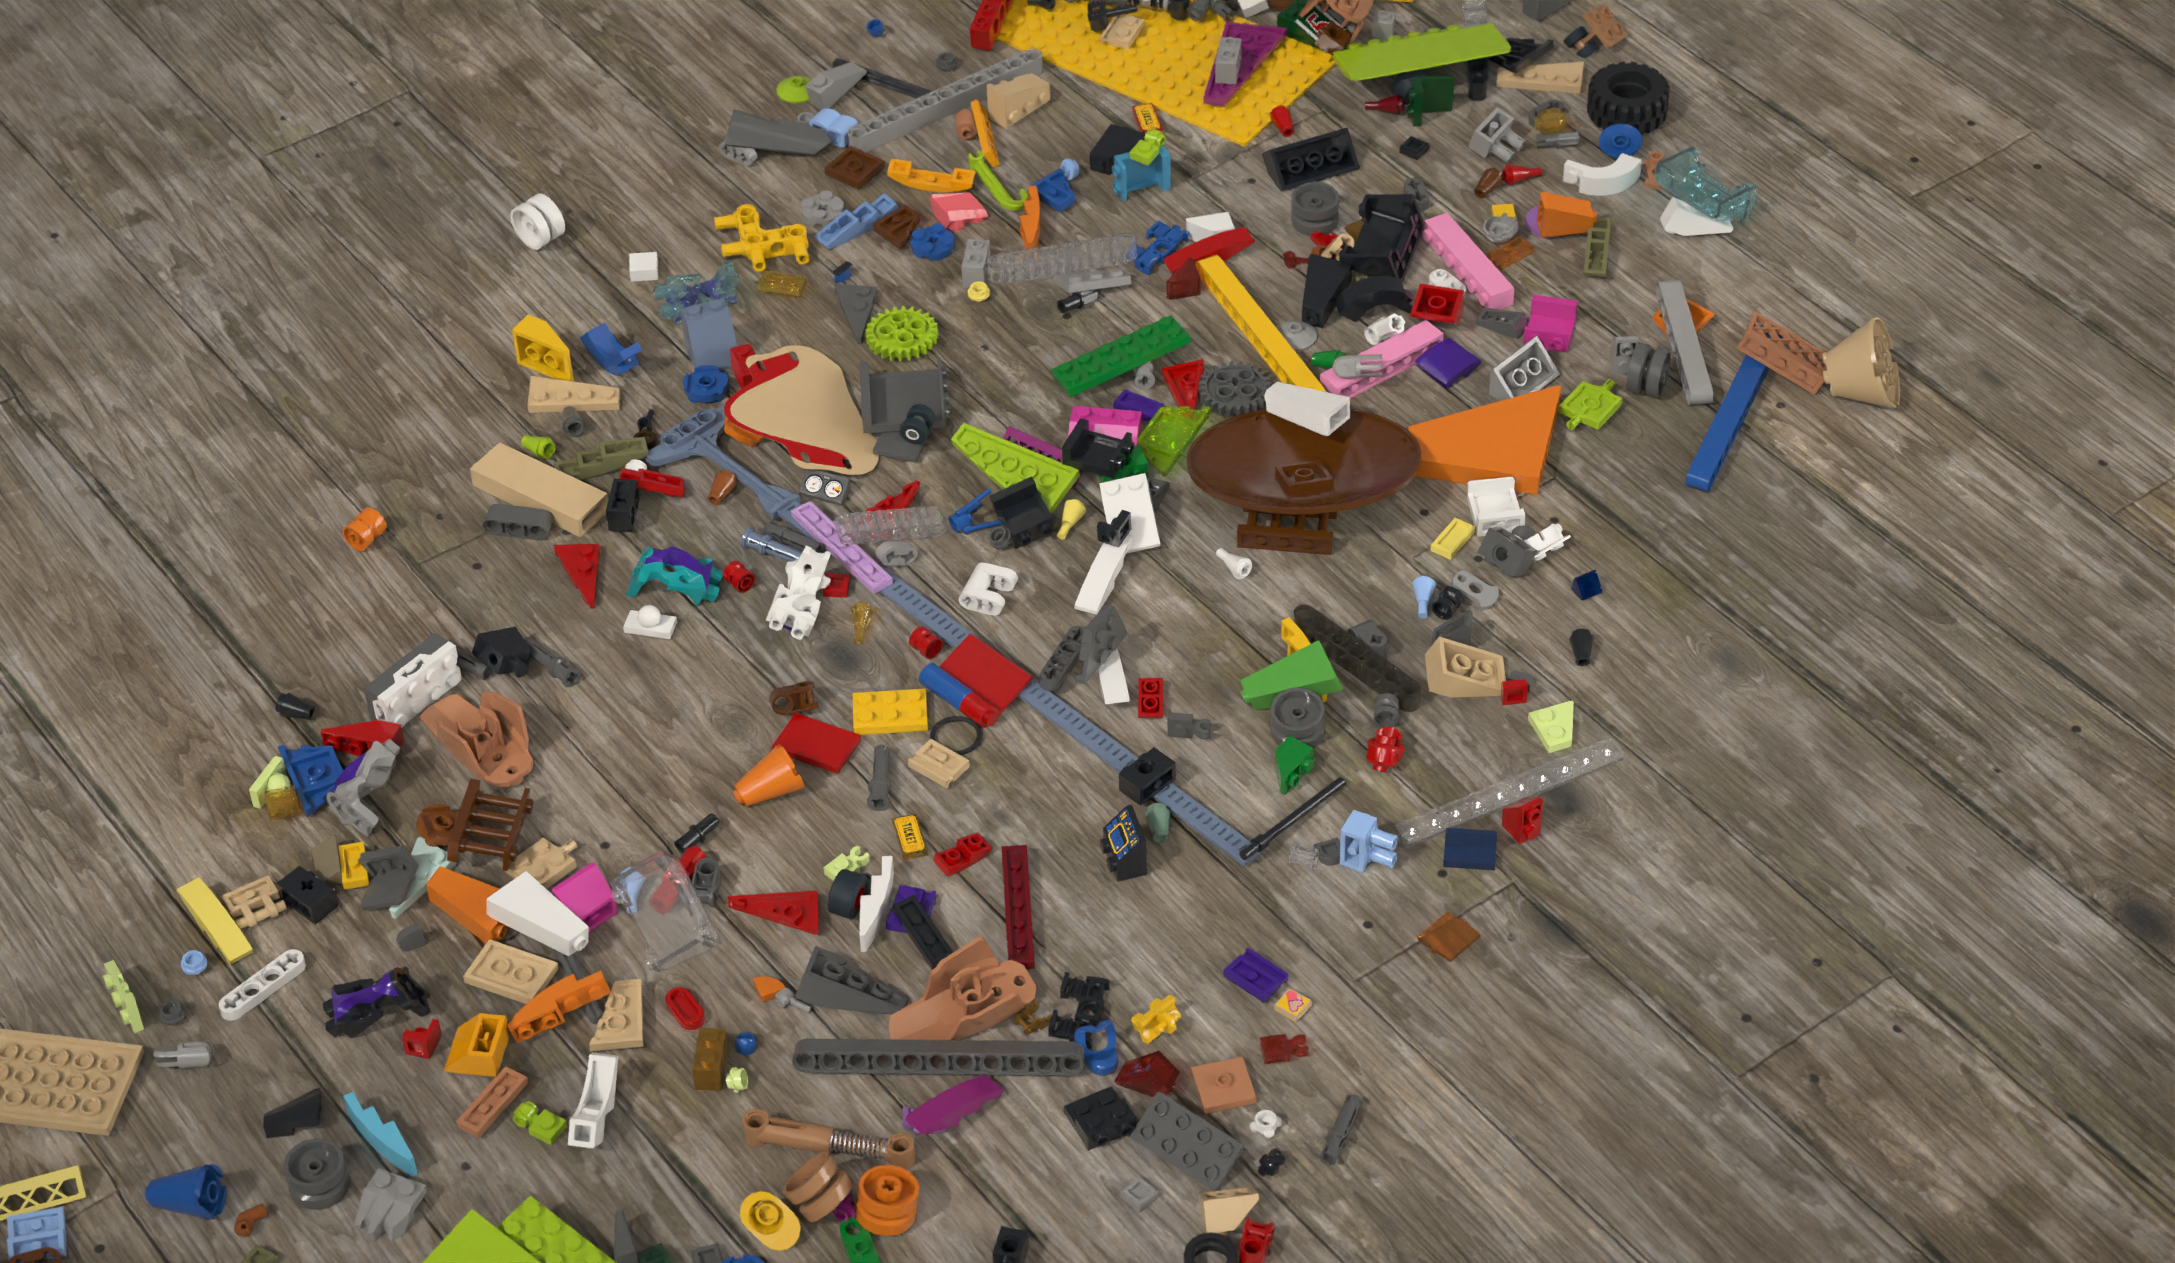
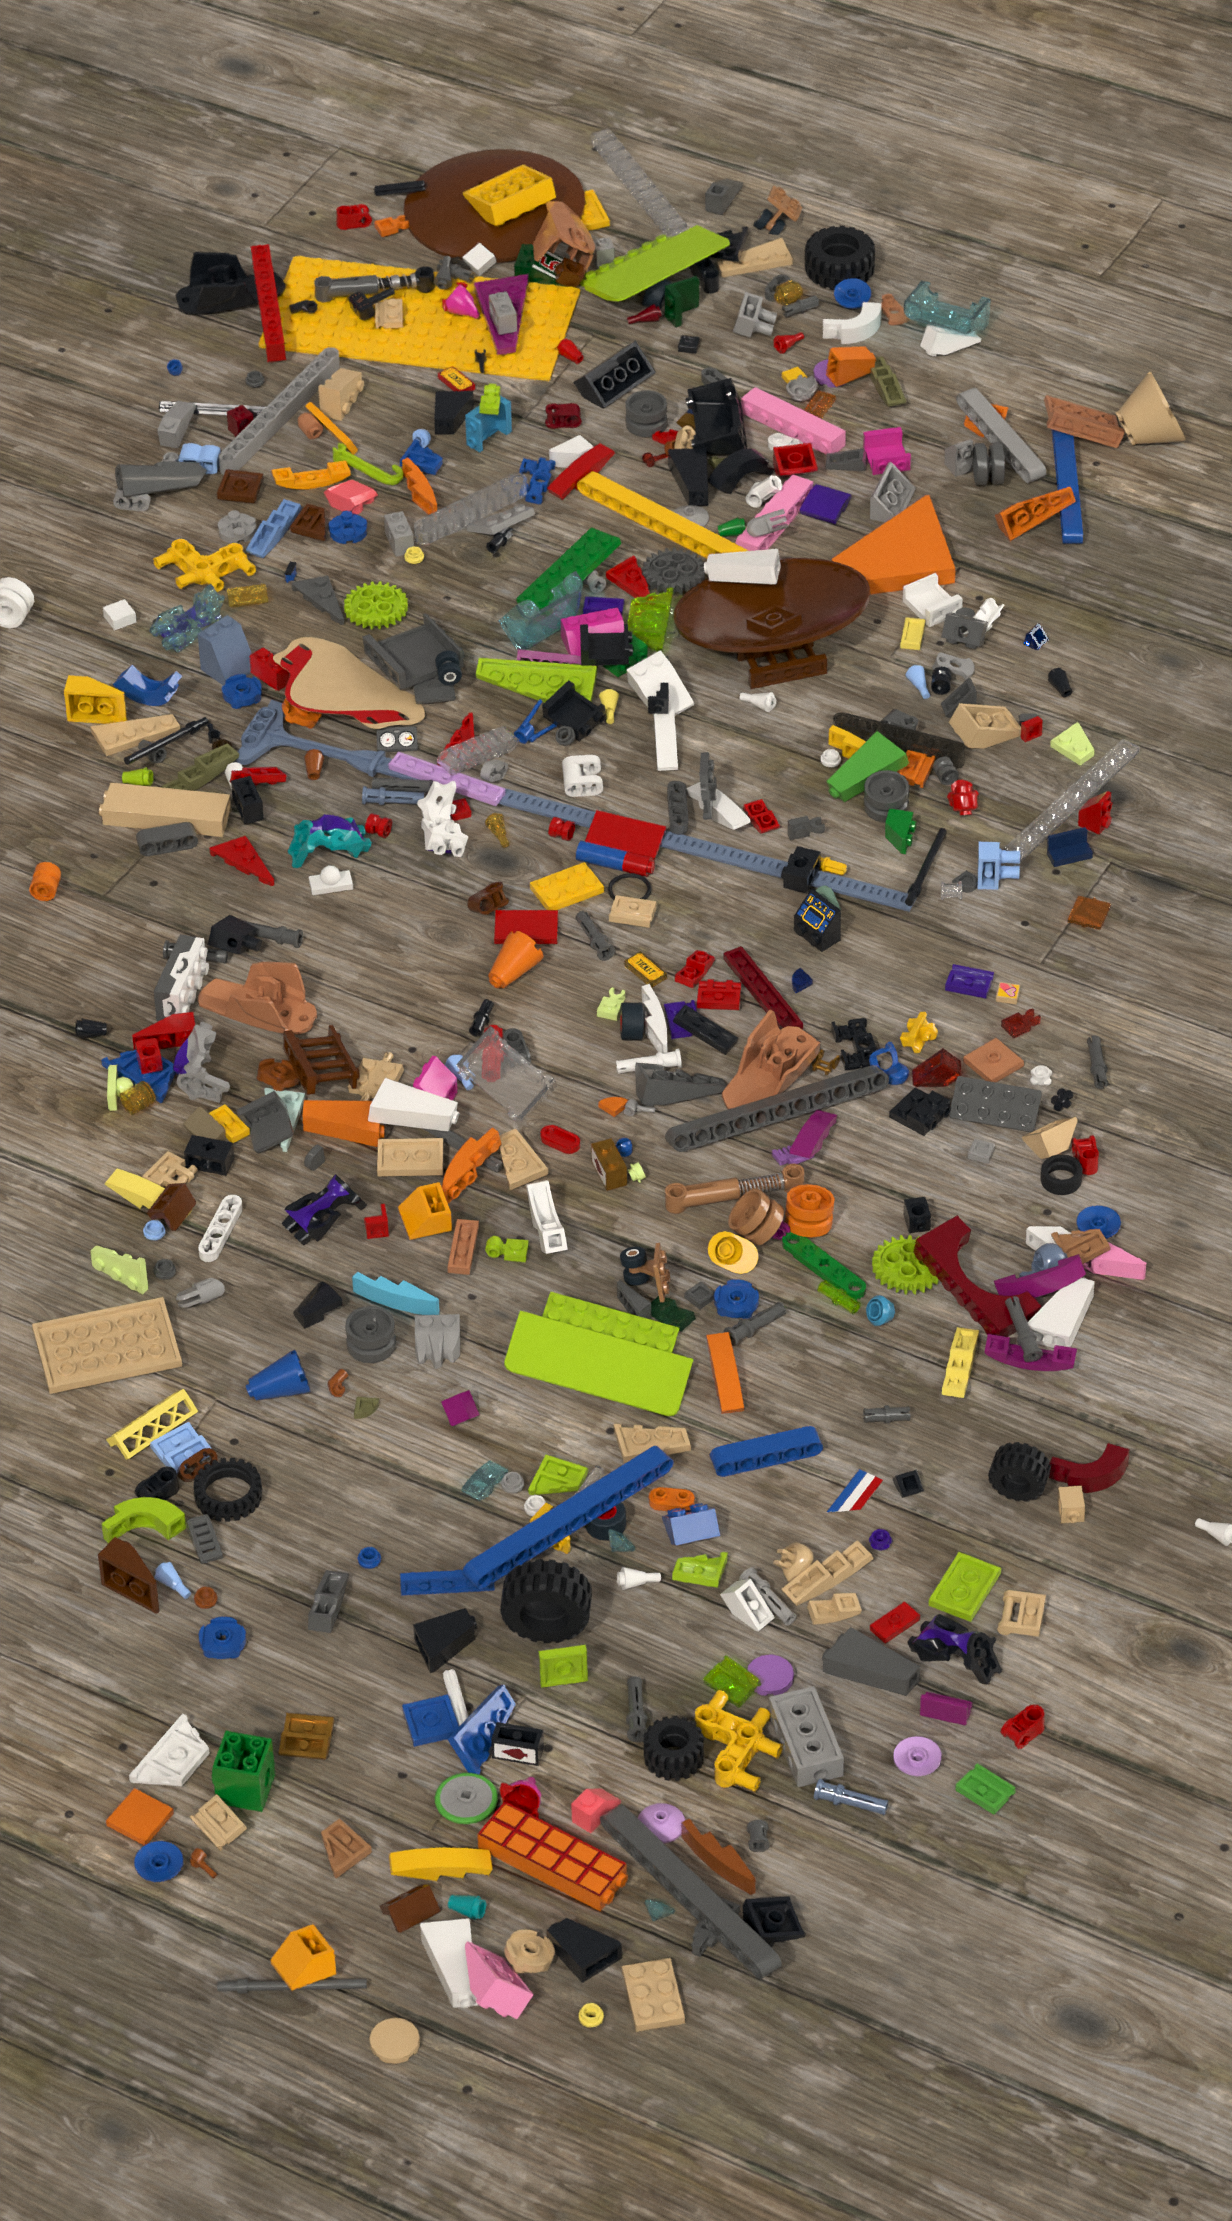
camera: 25 degrees left, 0 degrees up
red wing [728,890,819,935] -> none
lime dish [777,76,812,104] -> none
clear red slope [1166,257,1201,300] -> none
reddish brown cone [1474,168,1503,199] -> none
lime plate [1559,379,1623,430] -> none
none -> black bar [124,717,209,765]
none -> red brick [135,1038,163,1074]
none -> reddish brown panel [147,1183,196,1231]
none -> dark red brick [227,405,253,437]
none -> dark pink hat [441,282,480,319]
none -> black hand [475,349,486,373]
none -> clear light blue windscreen [498,571,583,650]
none -> dark red piece [545,403,582,429]
none -> white pin [616,1049,682,1074]
none -> plate [620,1243,670,1303]
none -> red plate [697,979,741,1010]
none -> clear blue tile [792,968,813,993]
none -> yellow axle [820,857,847,876]
none -> white plate [821,749,841,768]
none -> orange plate [897,750,935,788]
none -> orange wedge [995,487,1076,541]

